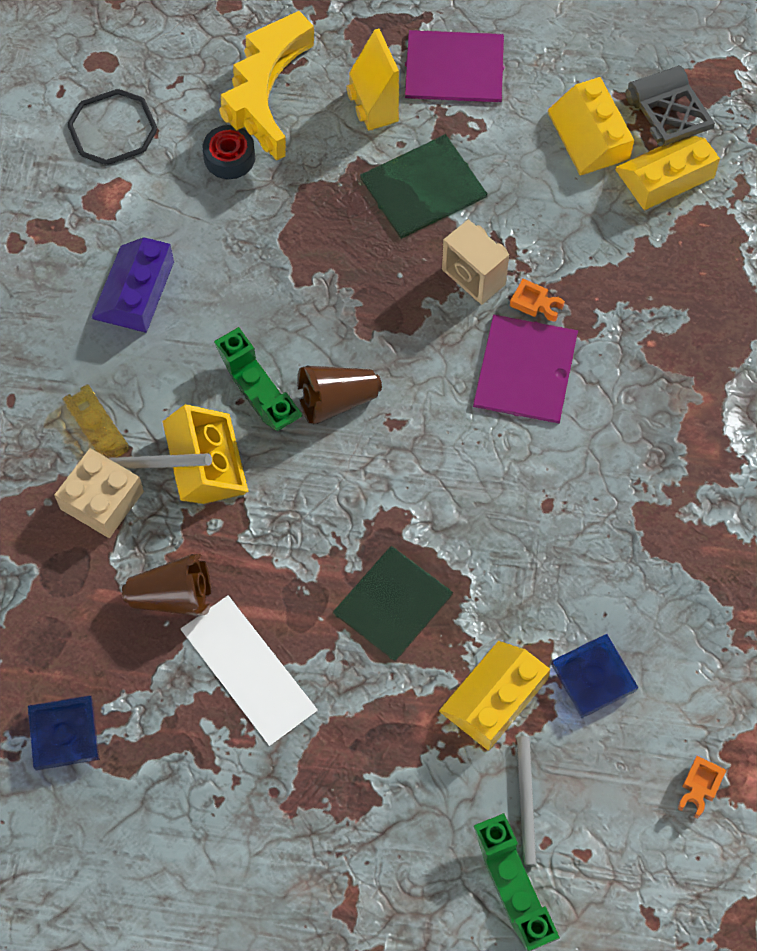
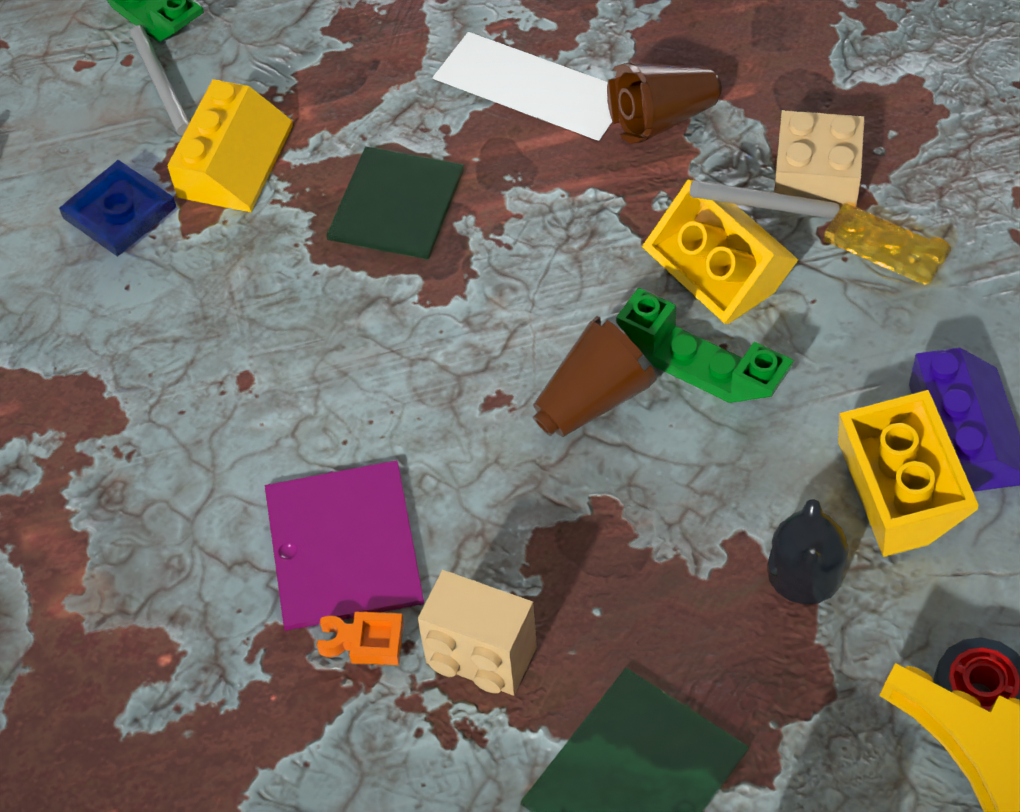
camera: 160 degrees right, 10 degrees down
none -> black piece [767,499,849,605]
none -> yellow slope [838,390,979,557]

